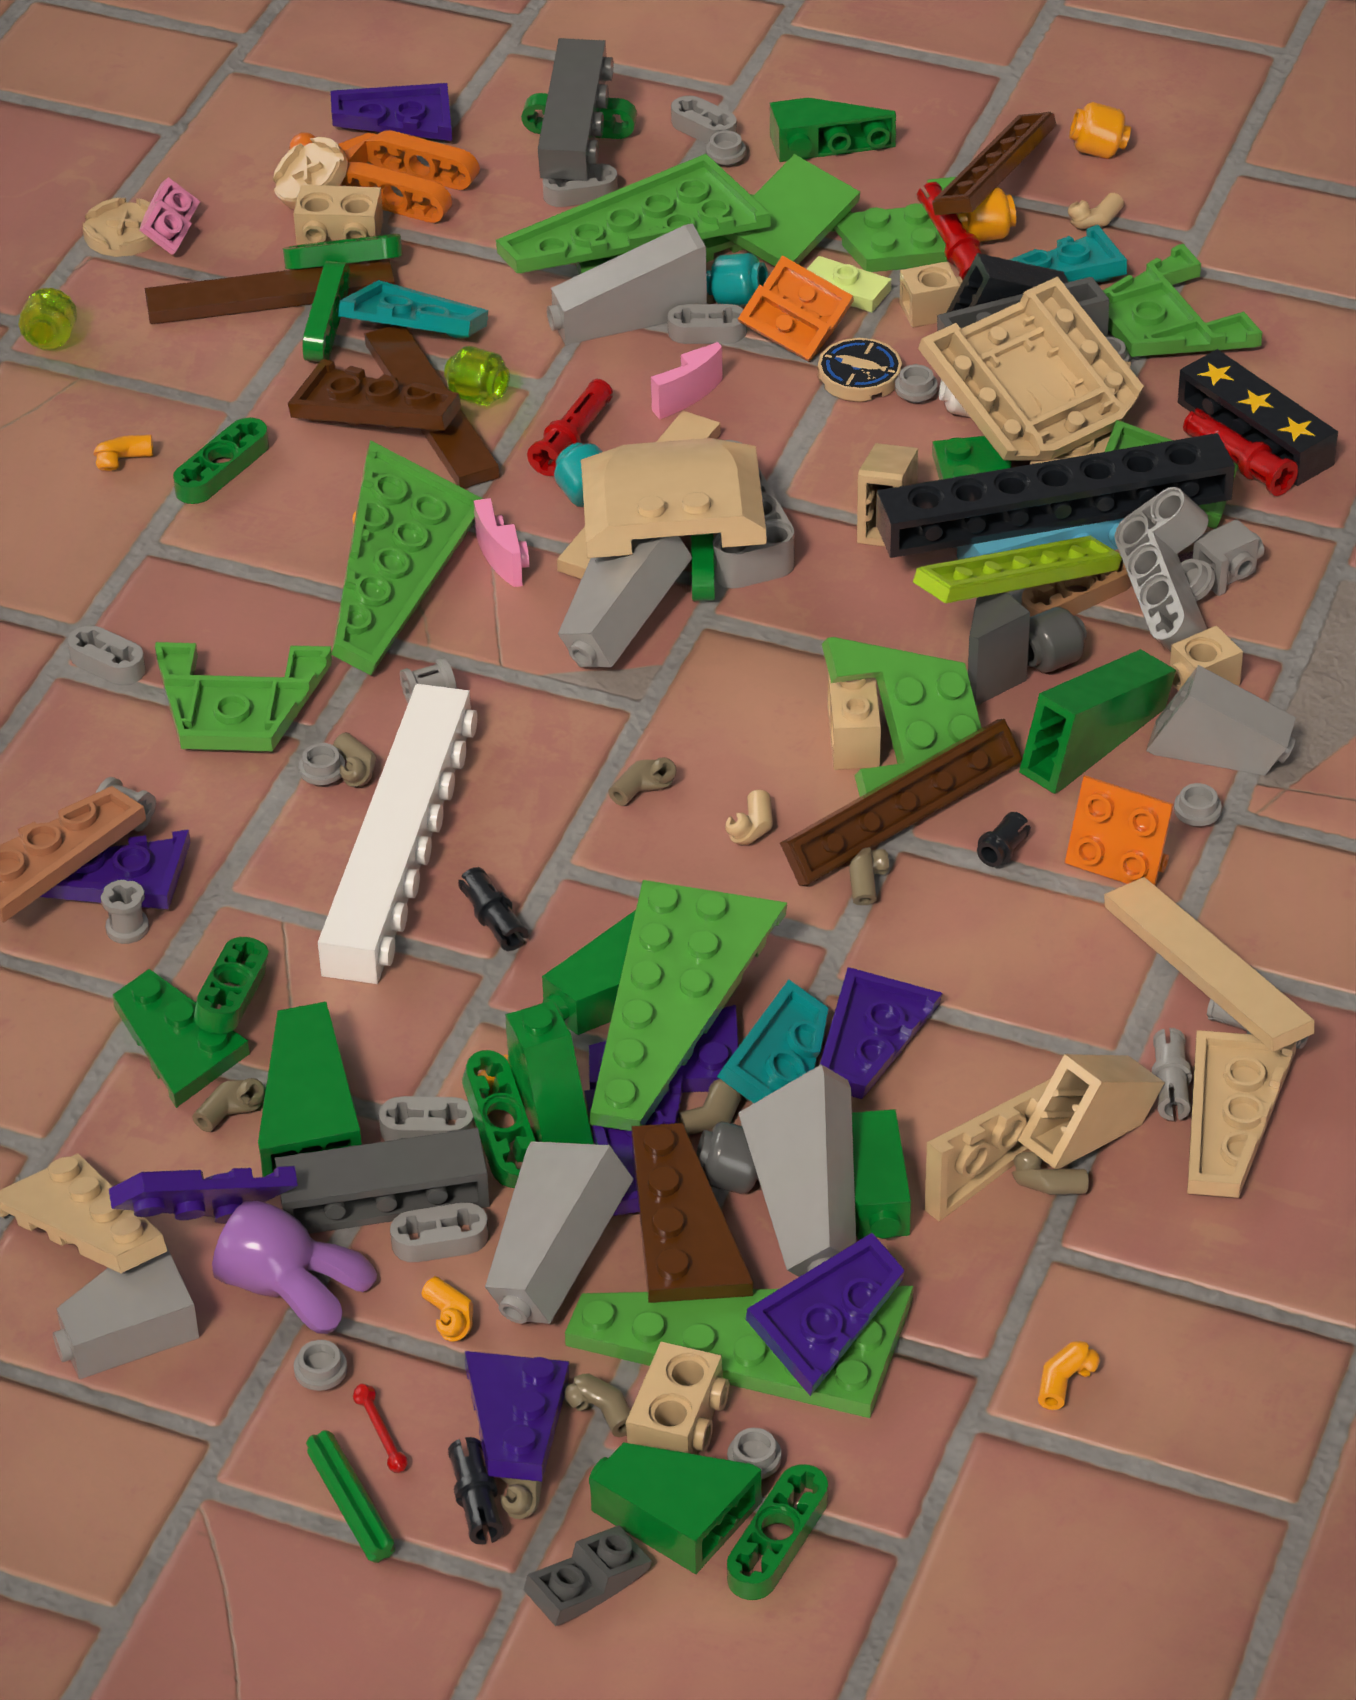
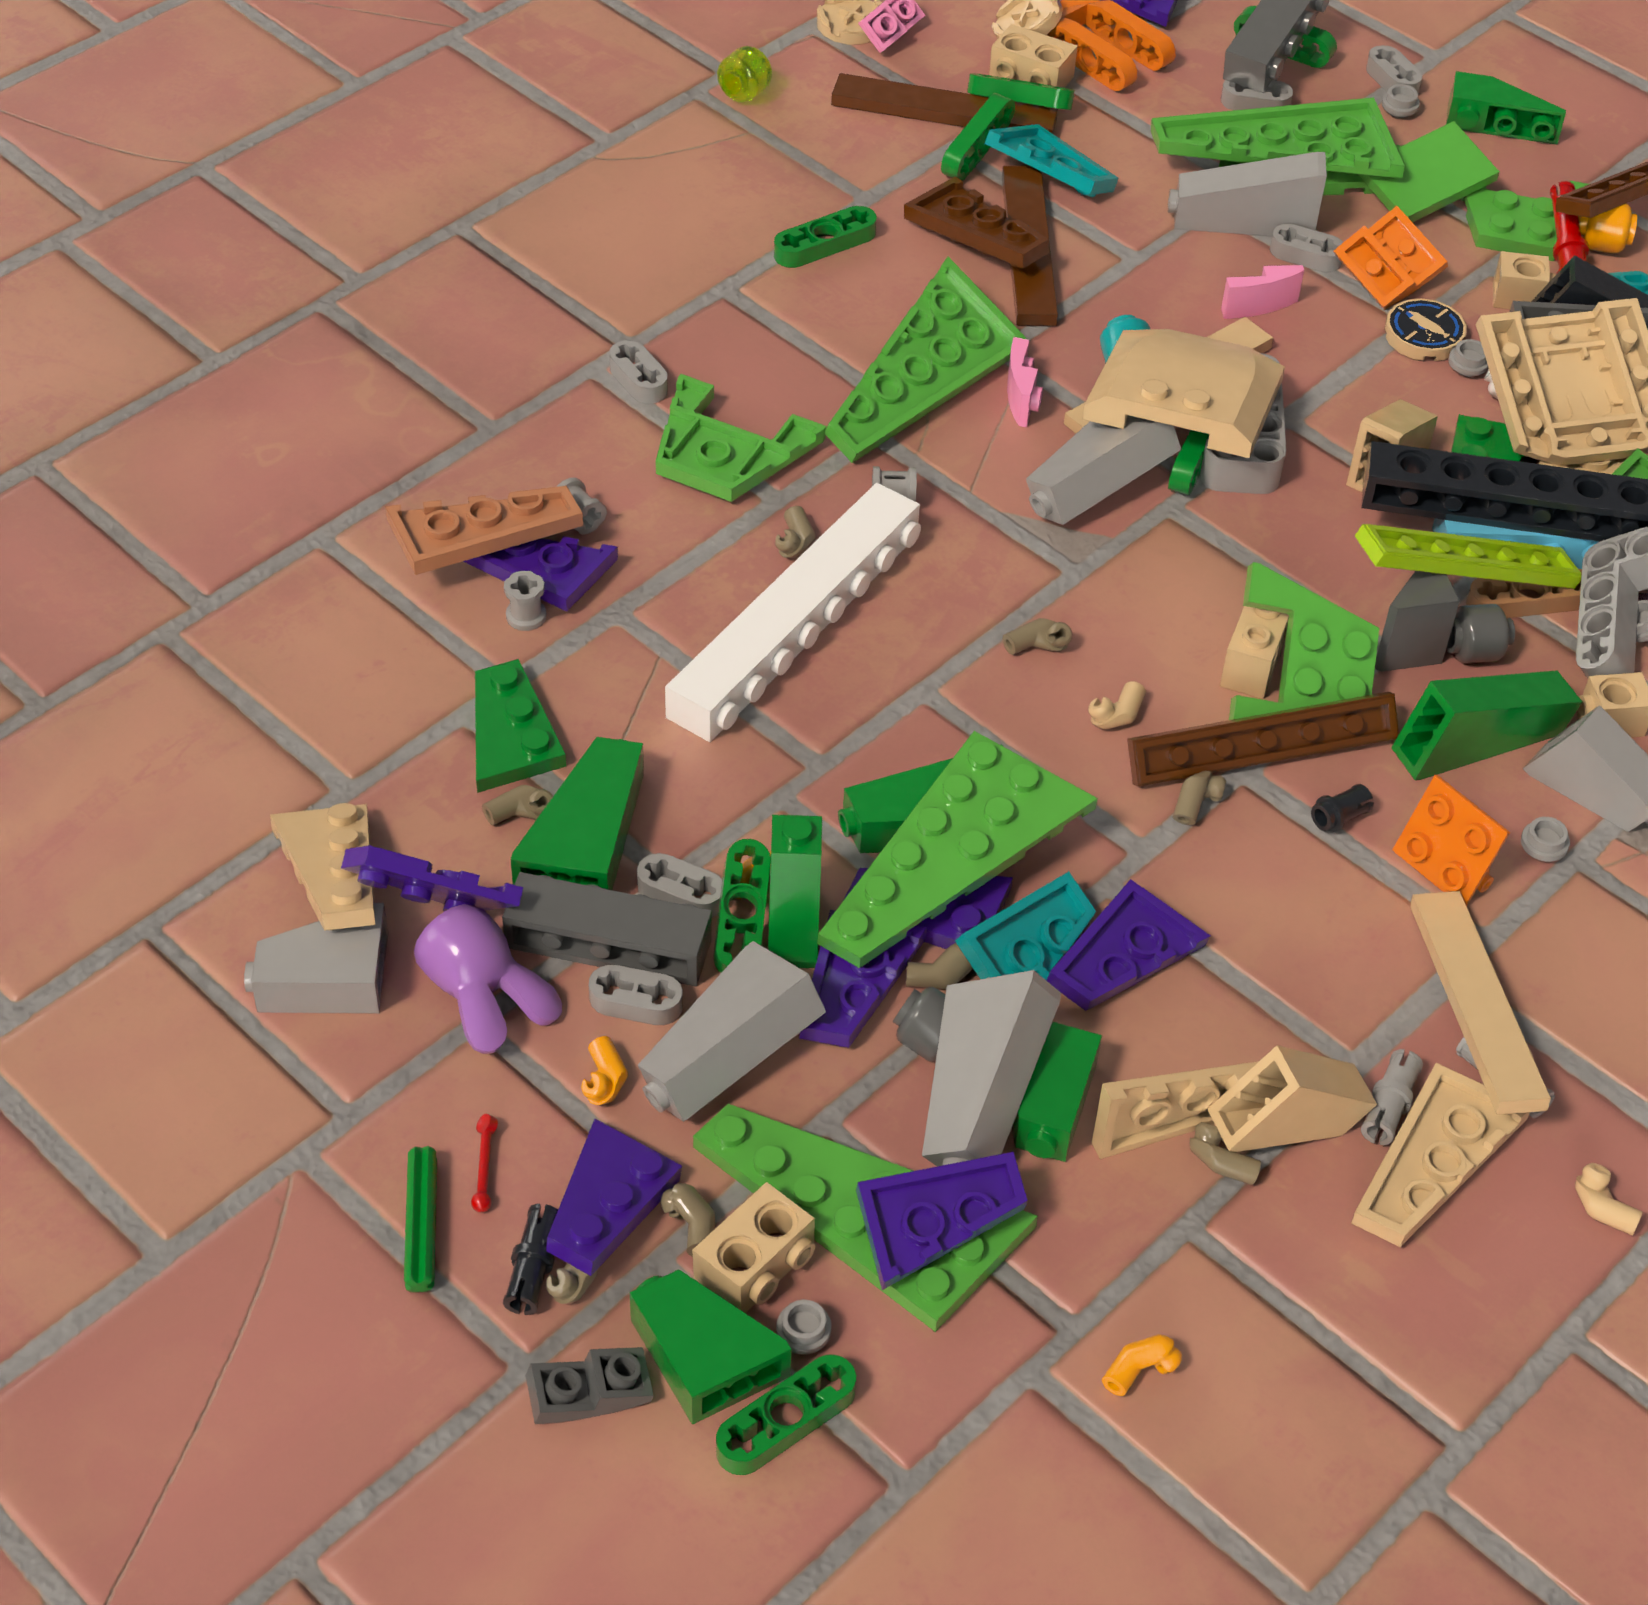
camera: 20 degrees right, 5 degrees up
light orange arm [93,435,153,471] -> none
green beam [194,937,269,1034] -> none
light grey plate [294,1340,347,1391] -> none
light grey plate [298,743,345,785] -> none
clear neon green head [444,346,510,406] -> none
black pin [458,867,528,951] -> none
red pin [527,379,613,476] -> none
reddish brown wing [631,1123,754,1303] -> none
teal head [706,253,769,307] -> none
yellowish green plate [807,256,891,312] -> none

